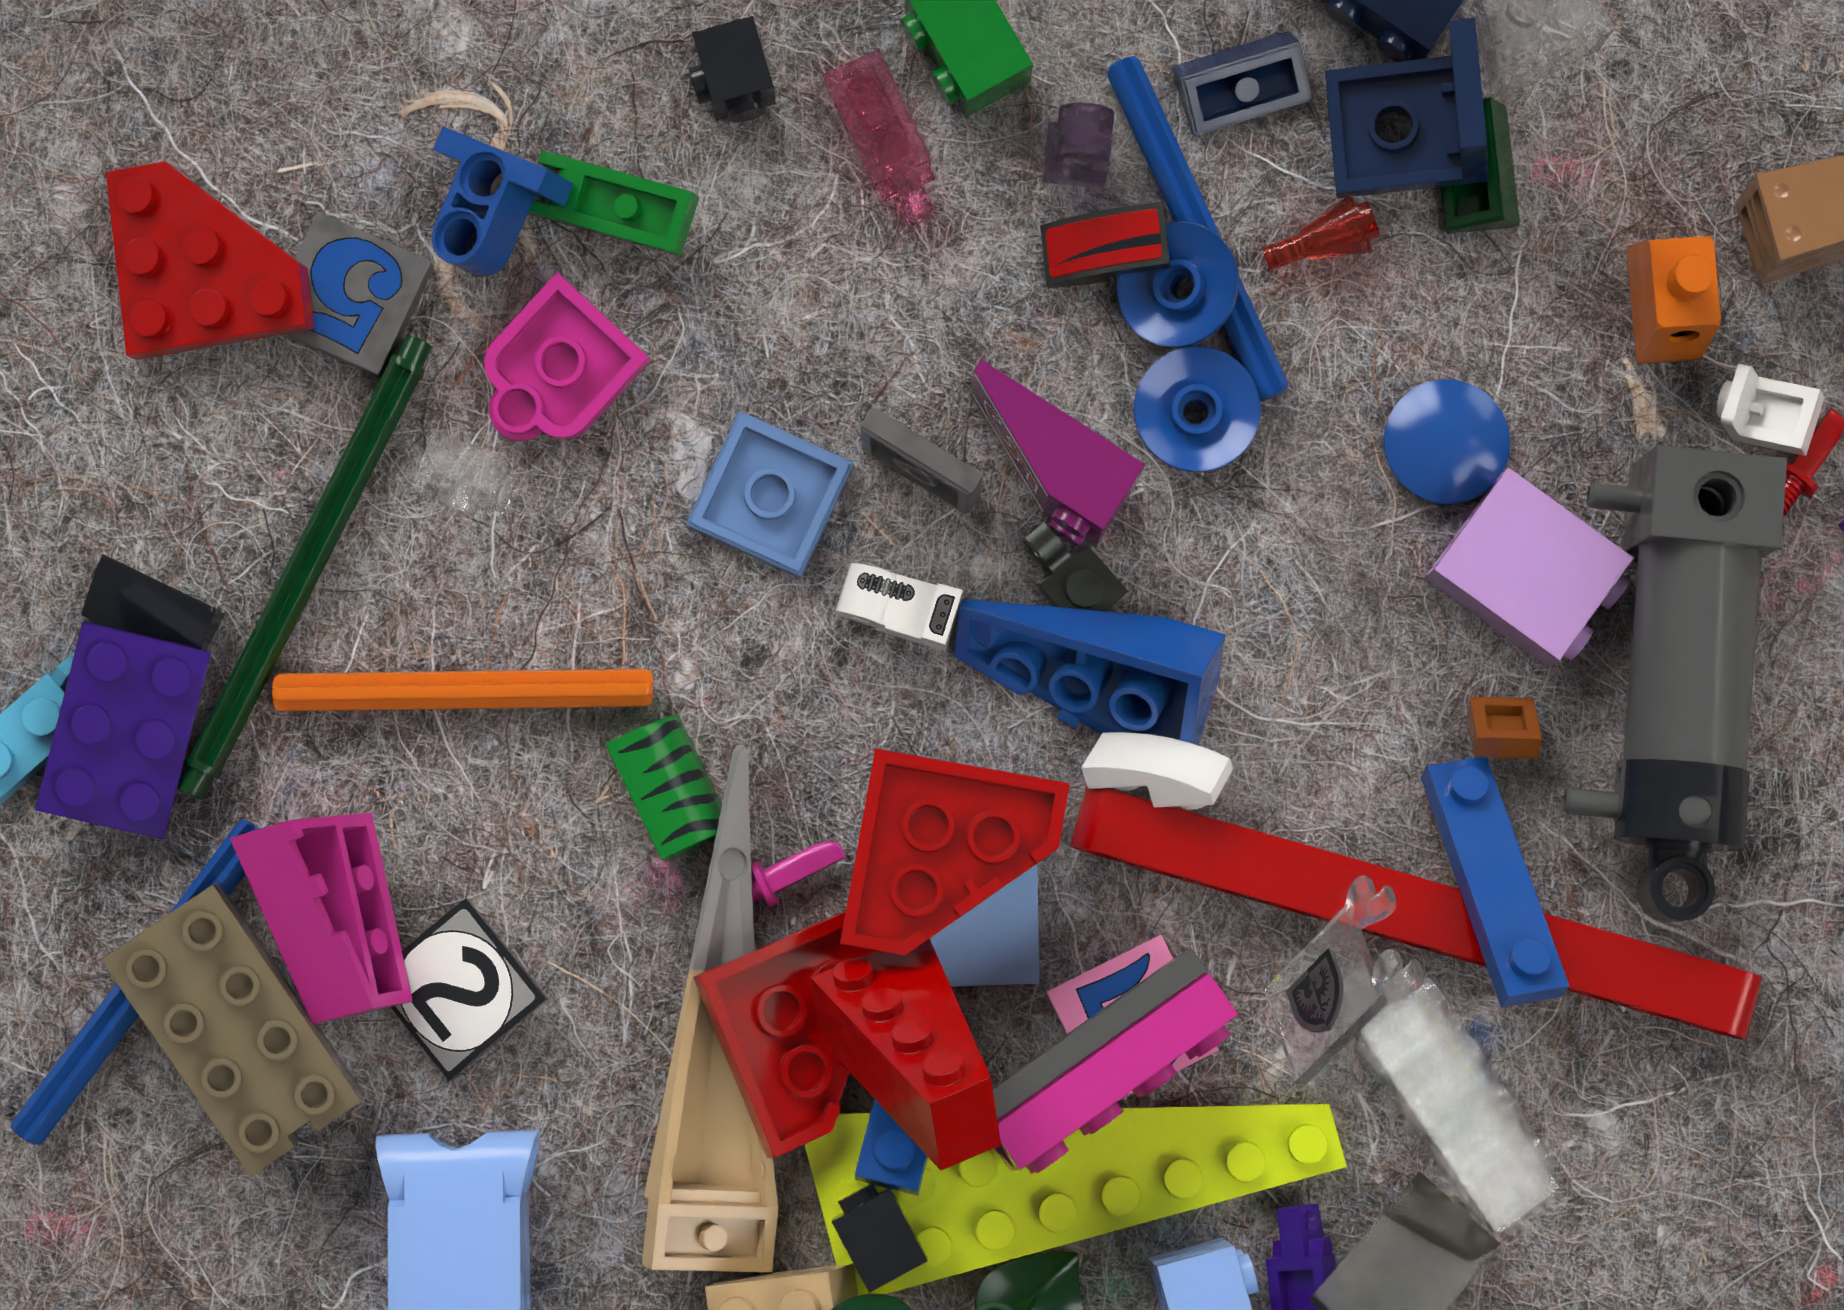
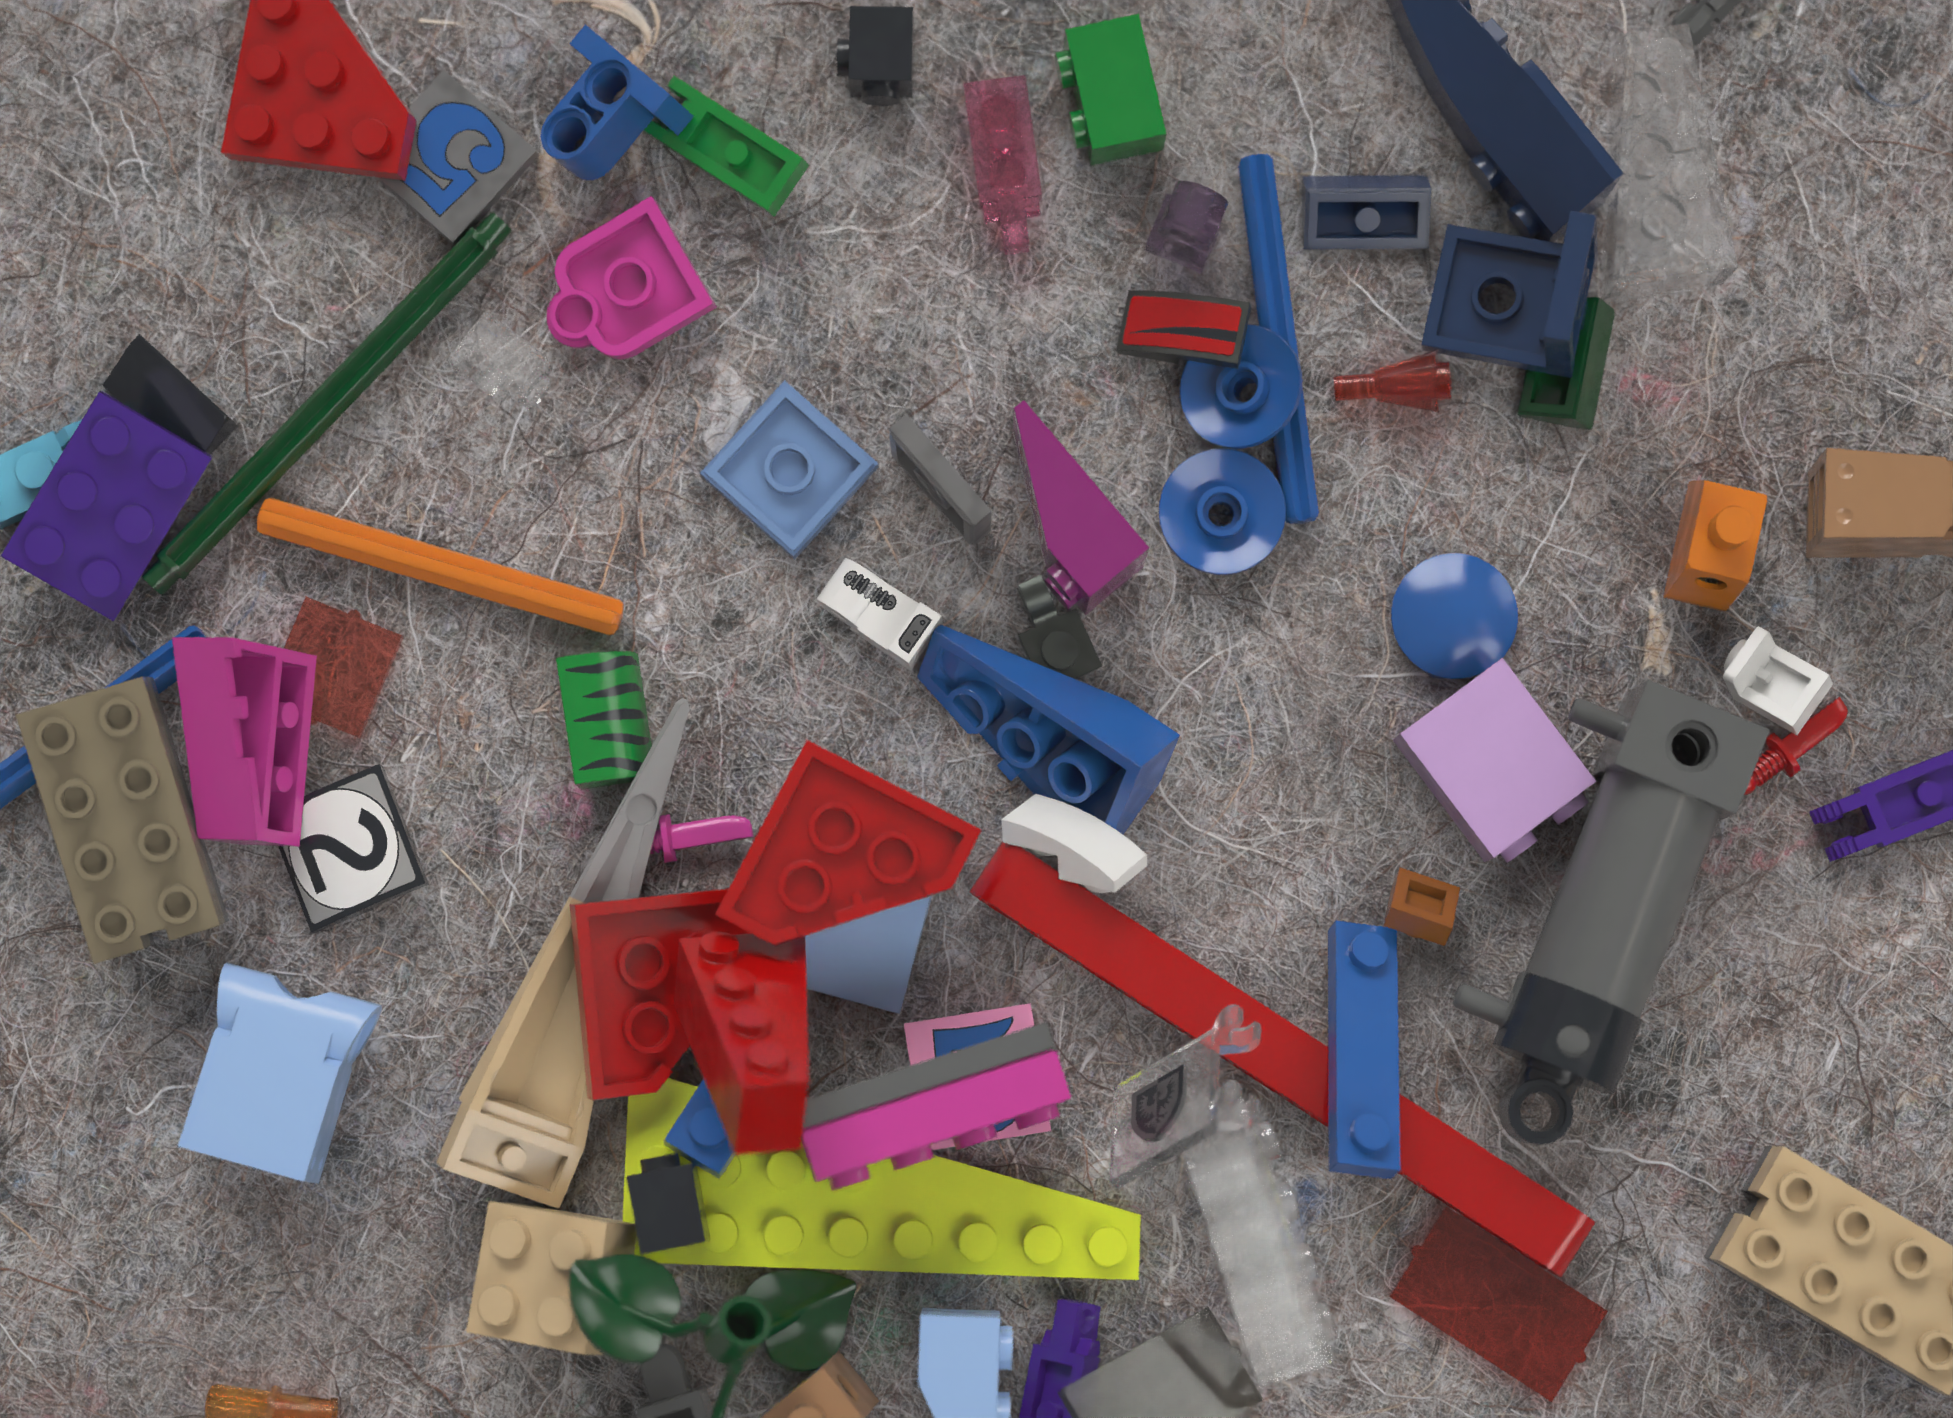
camera: 20 degrees right, 0 degrees up
none -> clear red piece [284,597,404,739]
none -> clear red piece [1389,1206,1608,1402]

